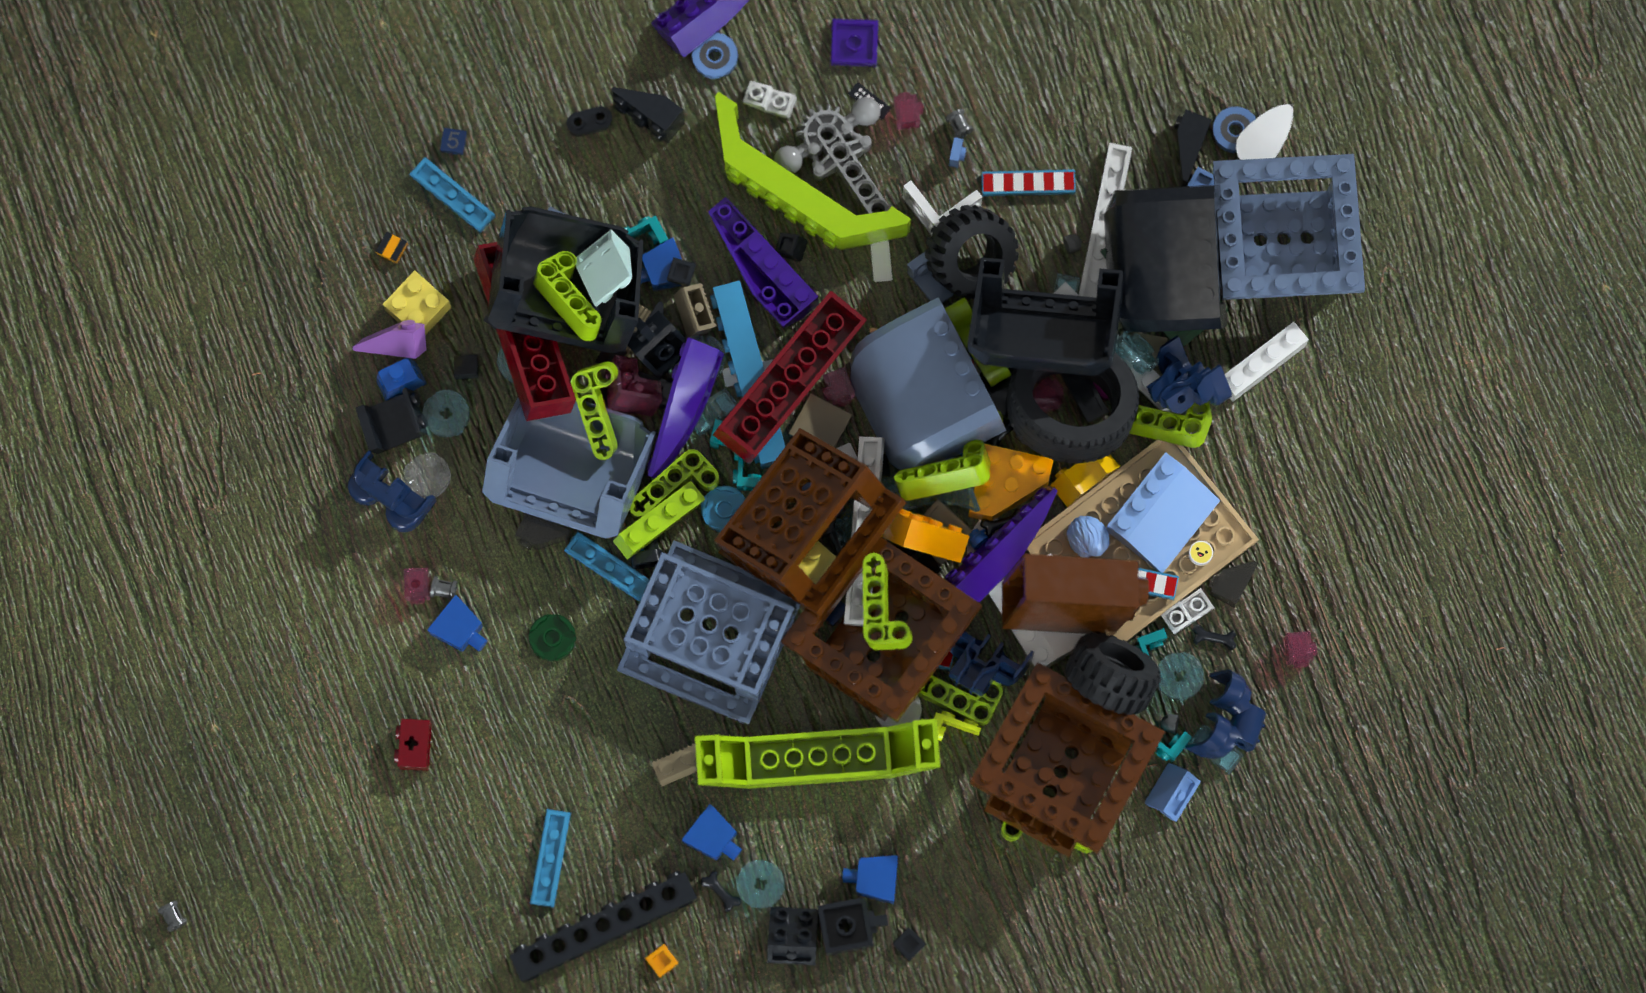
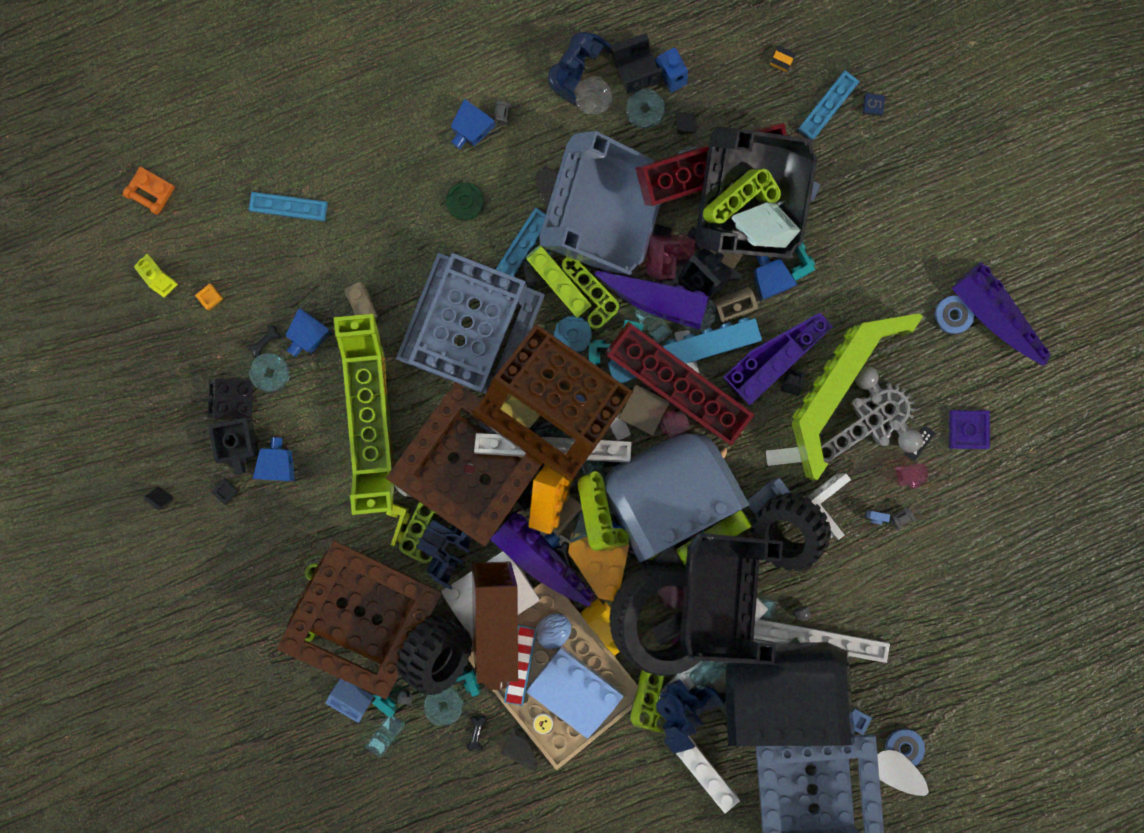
camera: 85 degrees right, 10 degrees up
medium lavender slope [353,320,427,359] -> none
light yellow brick [383,270,452,335] -> none
dark red brick [394,719,432,771] -> none
clear pink brick [404,568,431,604] -> none
black brick [509,871,698,984] -> none
black plate [566,106,613,137] -> none
lime beam [571,361,618,460] -> none
black slope [611,87,685,144] -> none
black tile [667,257,696,287] -> none
white slope [743,81,797,119] -> none
lime beam [863,553,913,650] -> none
tile [982,170,1075,196] -> none
white slope [1161,588,1215,634] -> none
black slope [1174,110,1212,186] -> none
dark blue piece [1185,669,1266,759] -> none
clear pink brick [1284,631,1317,668] -> none

